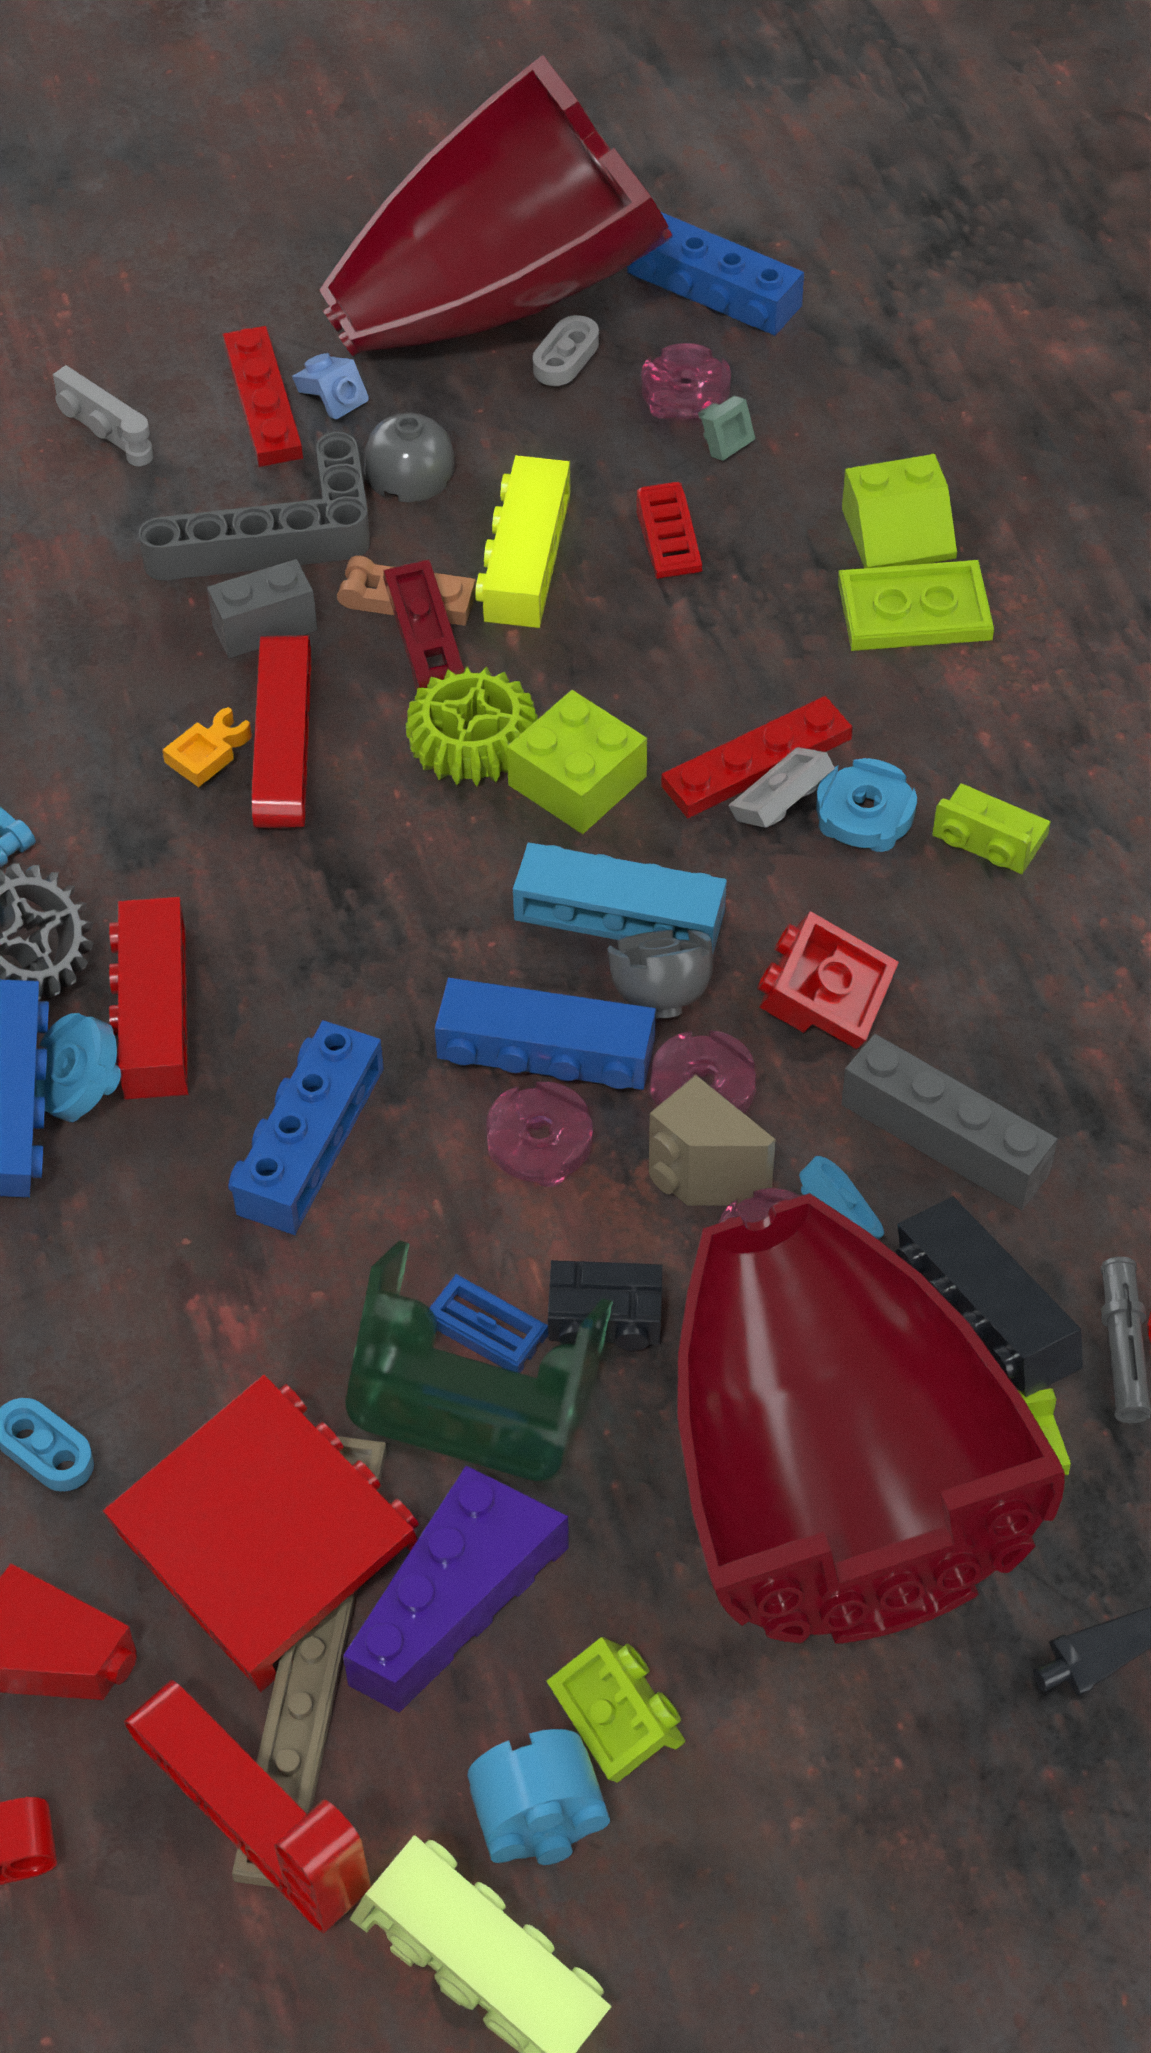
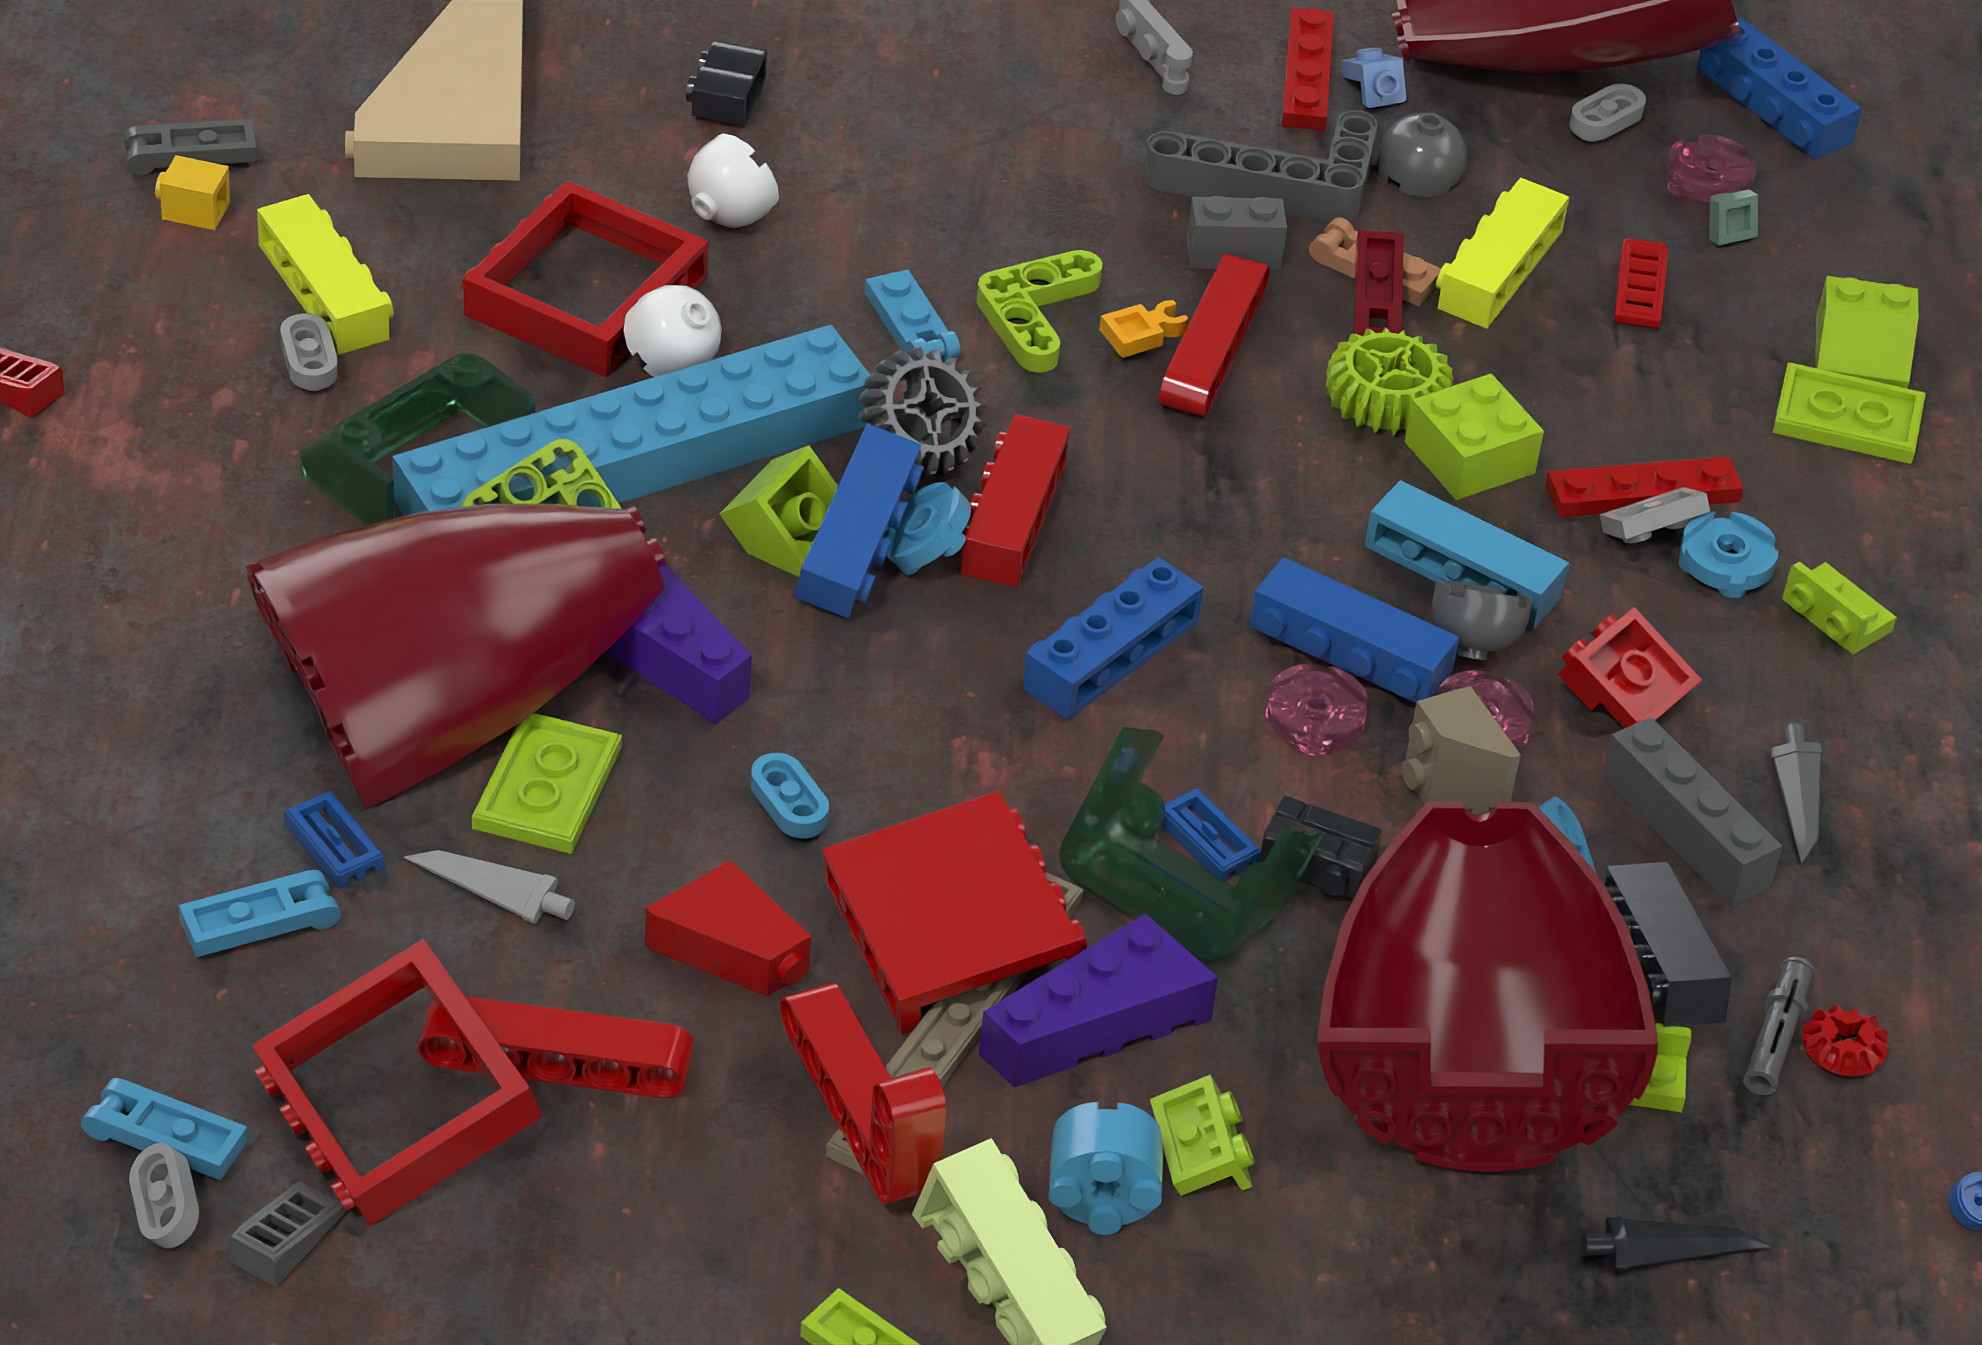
camera: 15 degrees right, 10 degrees down
none -> lime beam [976,250,1103,373]
none -> dark grey bar [1771,723,1823,864]

